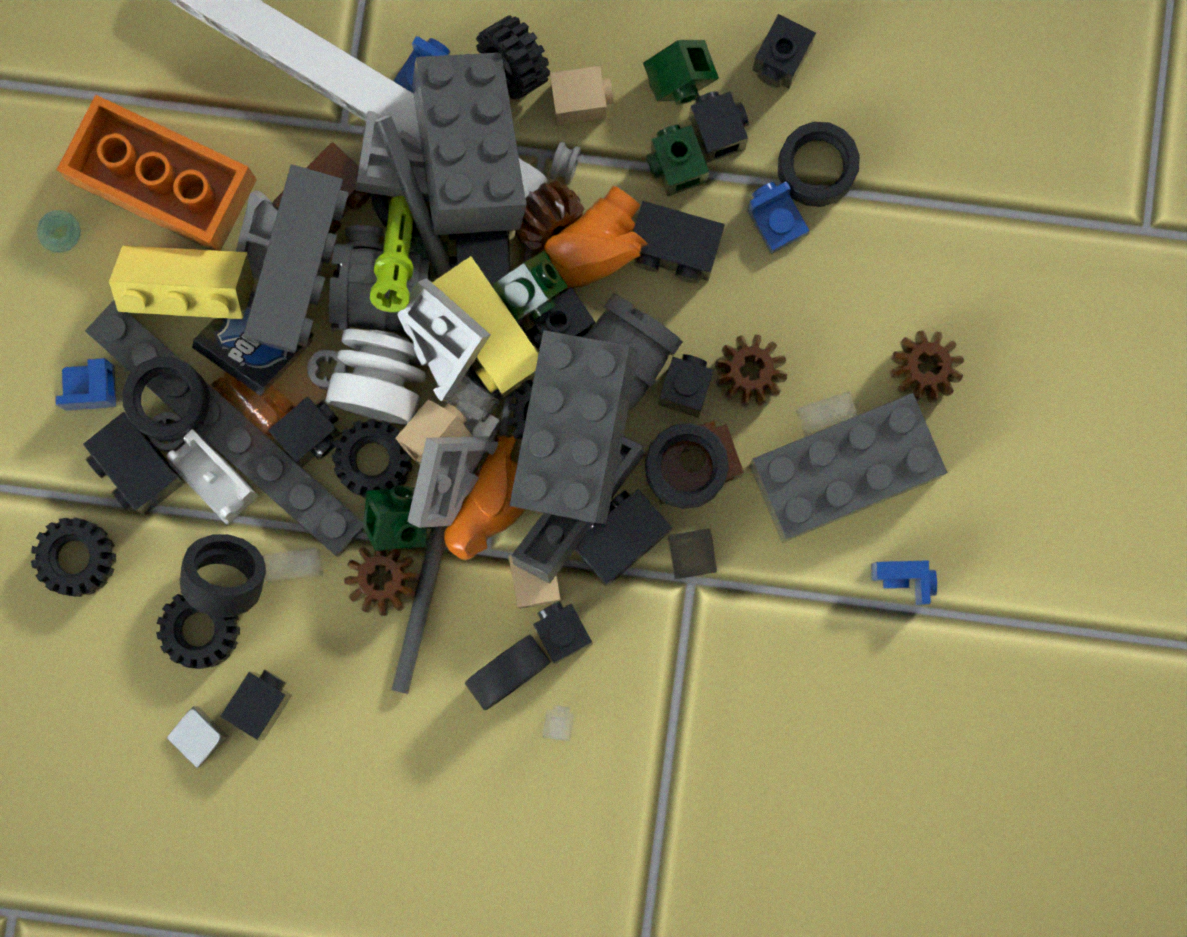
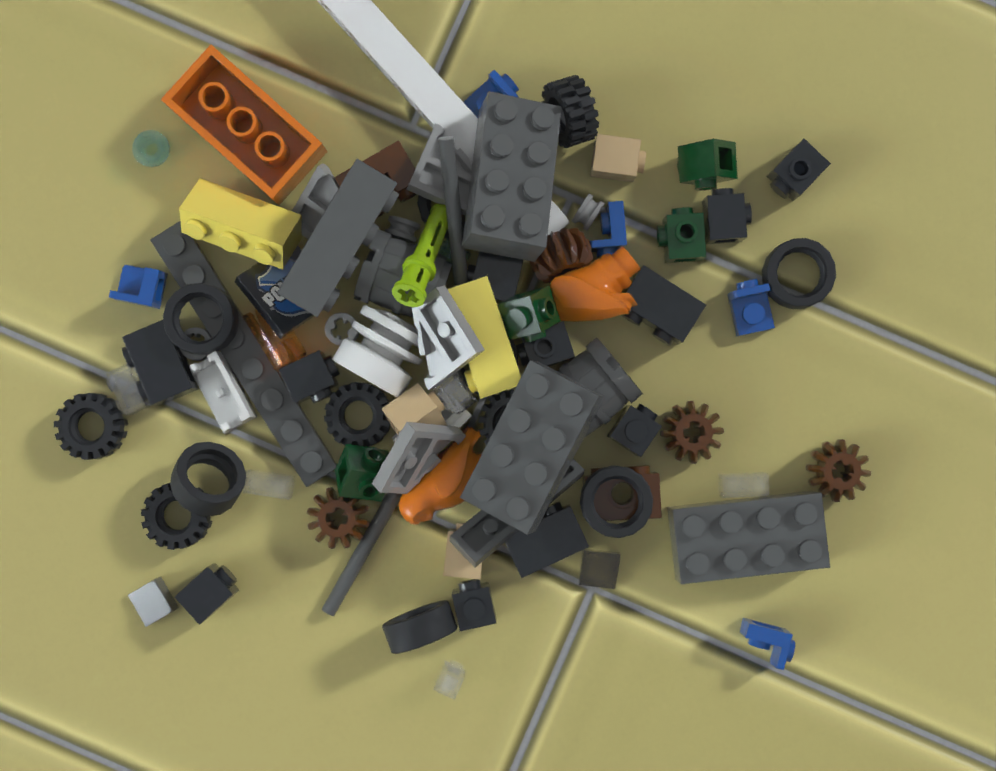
camera: 10 degrees right, 5 degrees up
none -> clear piece [106,364,151,415]
none -> blue bracket [589,201,627,258]

